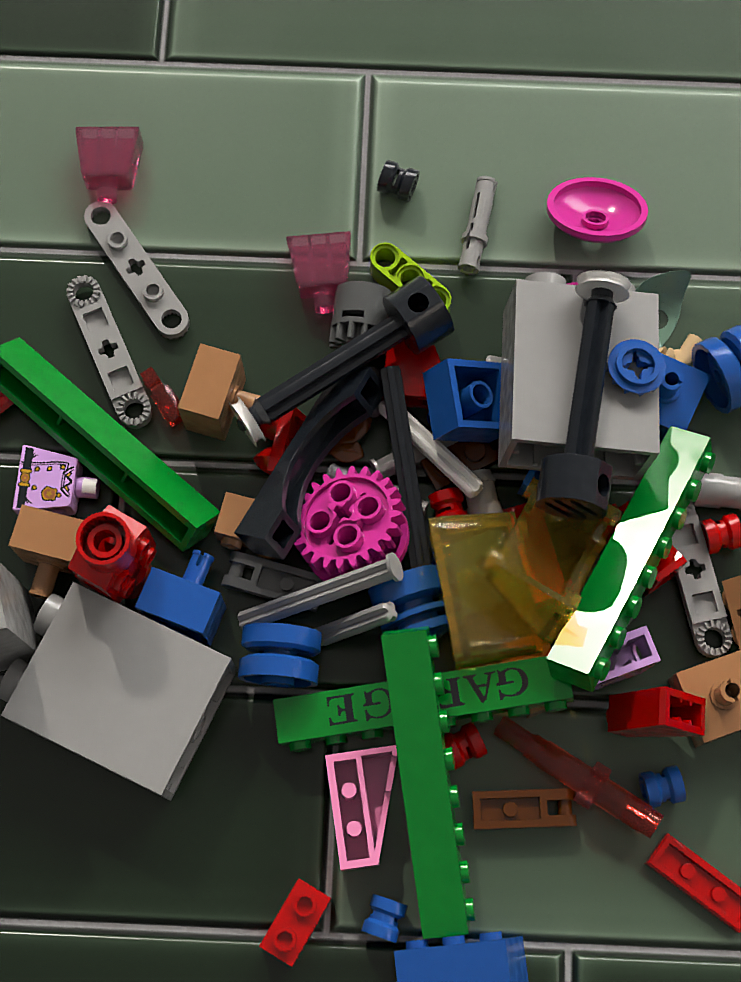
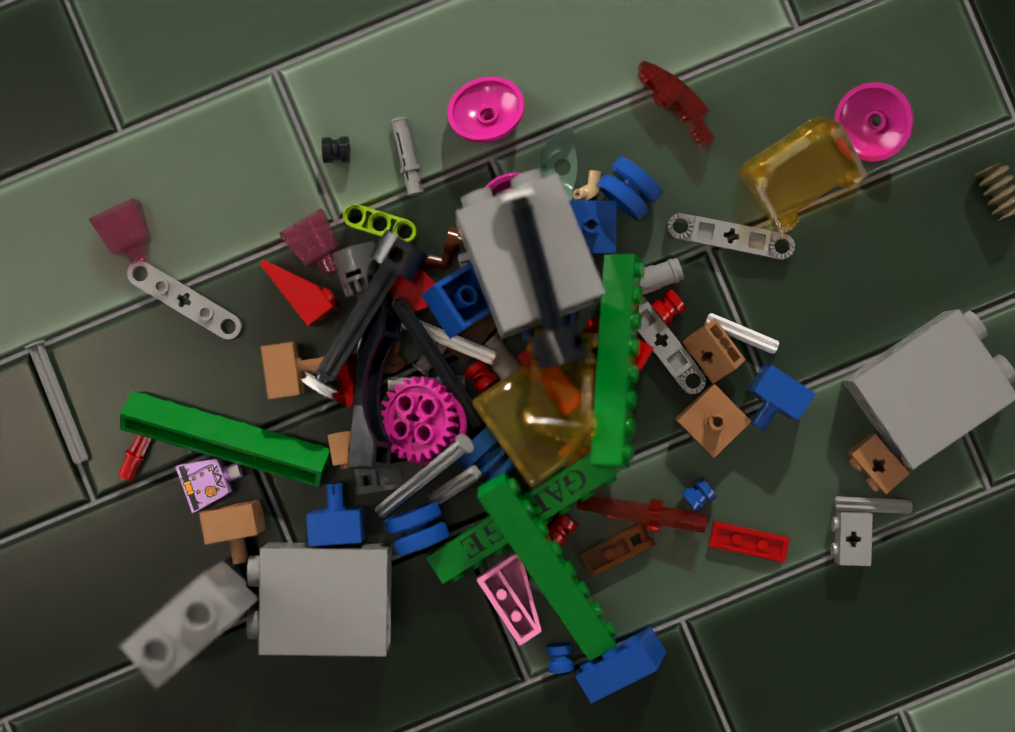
camera: 30 degrees left, 15 degrees up
light grey piece [66,275,153,429] -> none
red brick [68,505,157,604] -> none
clear red bar [140,367,182,427] -> none
red brick [259,878,332,967] -> none
lavender torso [595,626,661,690] -> none
blue gear [606,339,666,397] -> none
red slope [606,686,706,737] -> none
none -> red slope [259,260,339,327]
none -> reddish brown plate [424,226,462,269]

